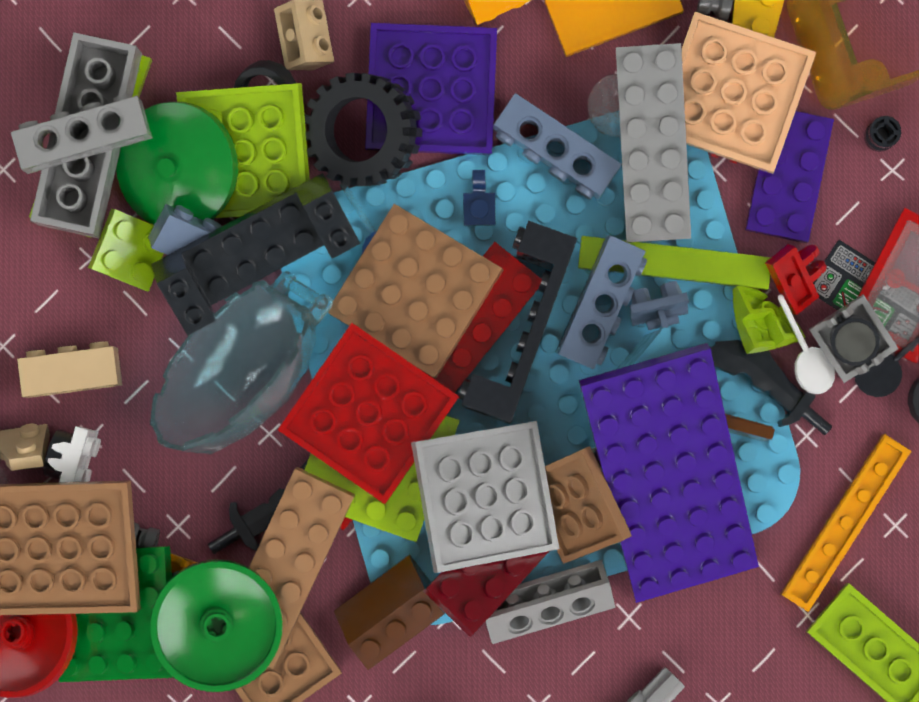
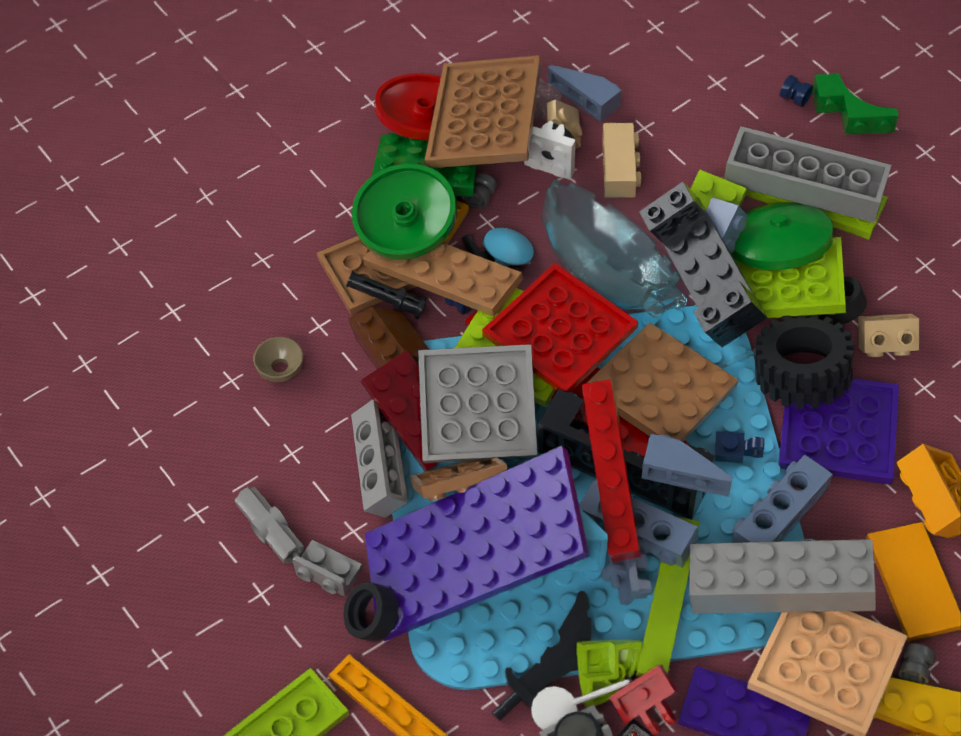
camera: 100 degrees right, 30 degrees down
light grey brick [11,94,152,174] -> none
reddish brown tile [725,414,775,441] -> none
none -> light grey bracket [292,540,363,597]
none -> black tyre [343,582,399,641]
none -> black pin [346,270,427,319]
none -> medium azure dish [483,228,534,267]
none -> red brick [582,379,642,562]
none -> sand blue slope [642,434,733,497]

